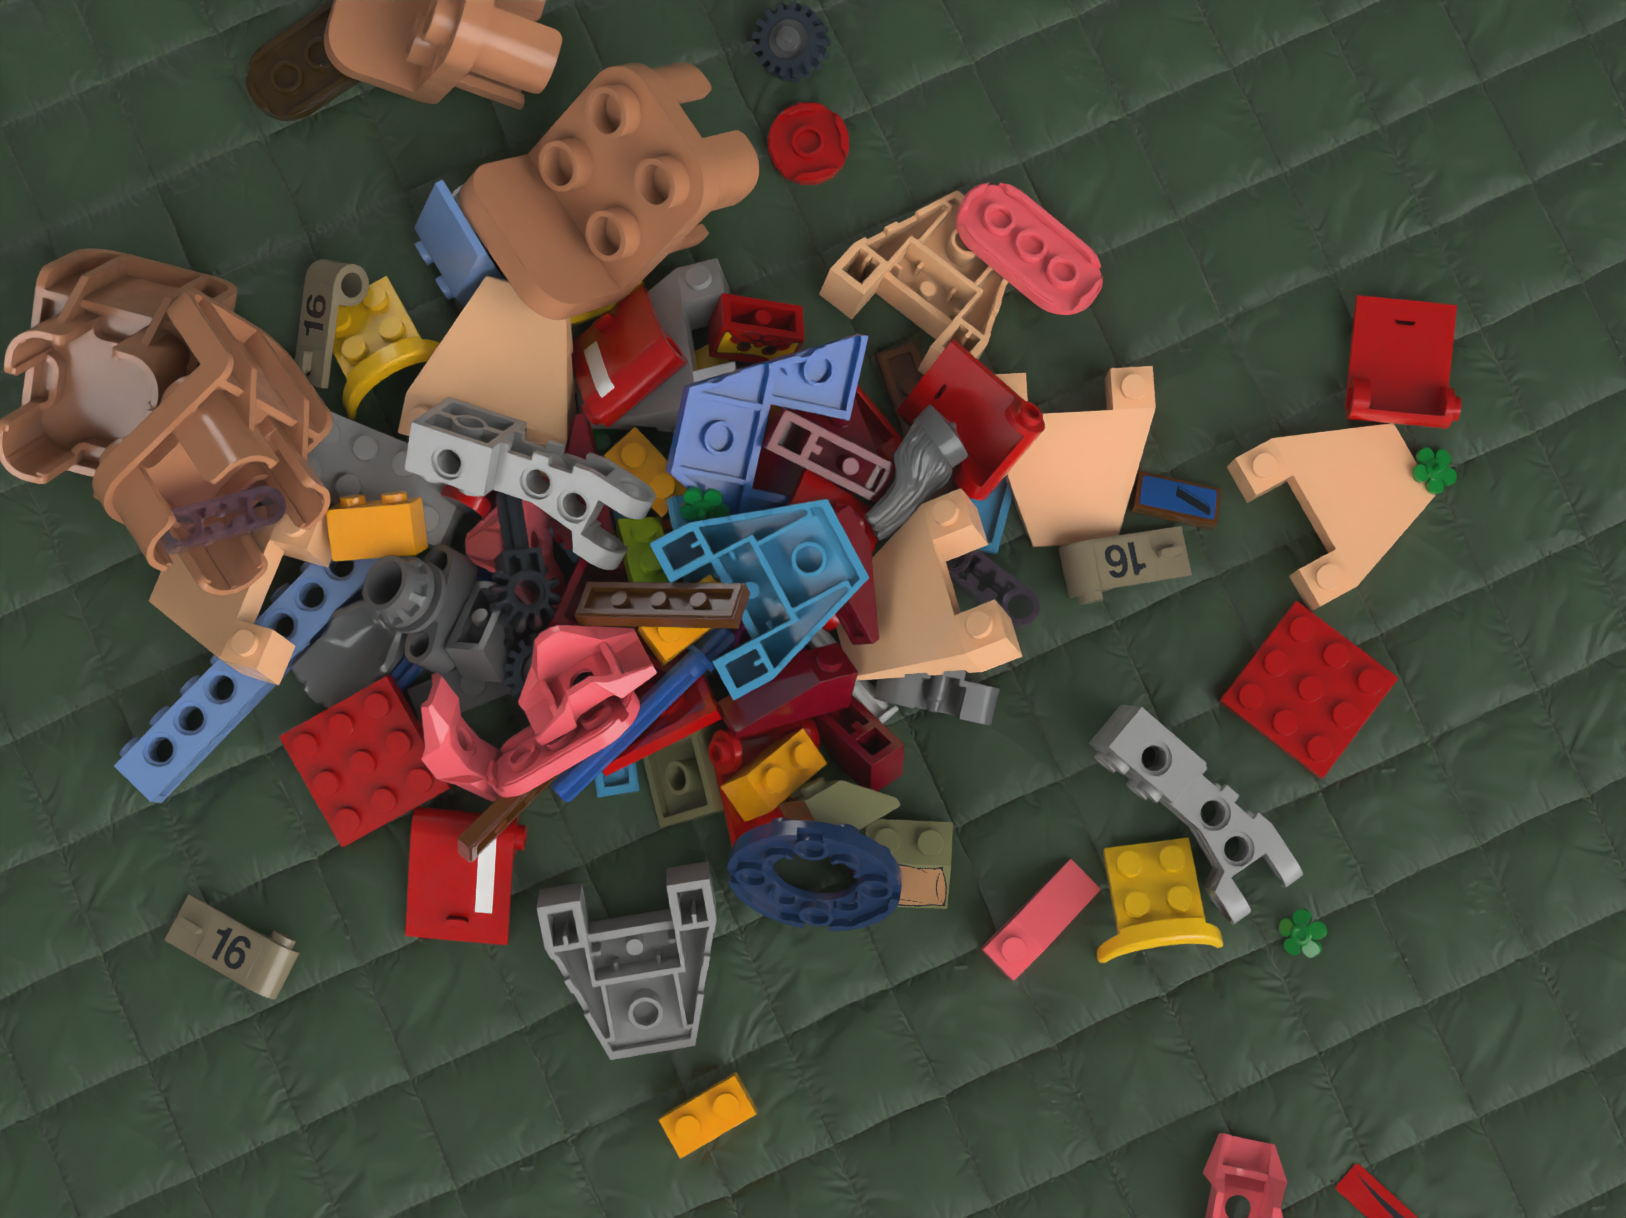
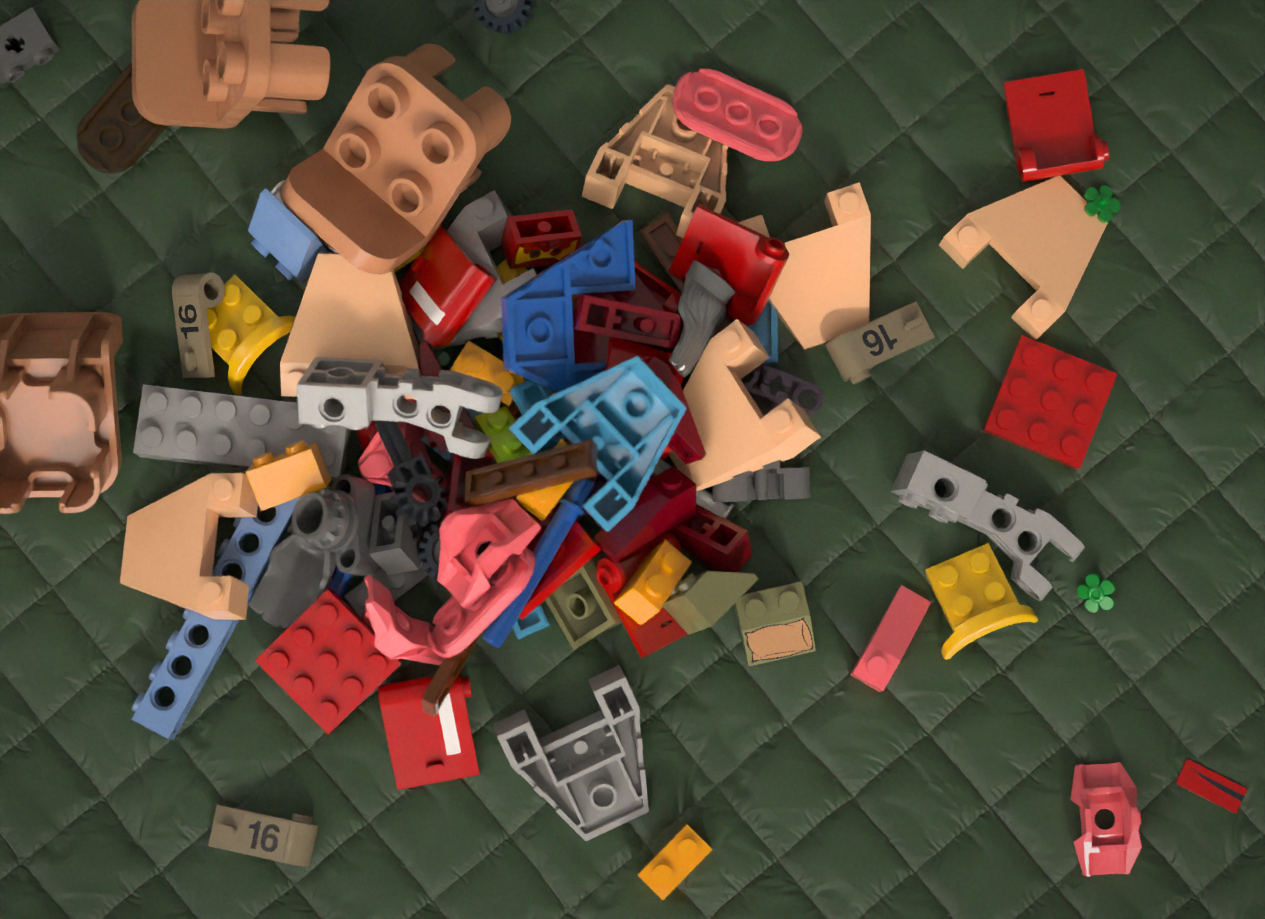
camera: 15 degrees left, 0 degrees up
nougat piece [92,287,333,596] -> none
beam [159,486,286,554] -> none
red tile [440,484,492,521] -> none
green plant [680,487,730,521] -> none
dark blue plate [727,817,903,931] -> none
red tile [768,102,849,185] -> none
slope [1131,471,1222,530] -> none

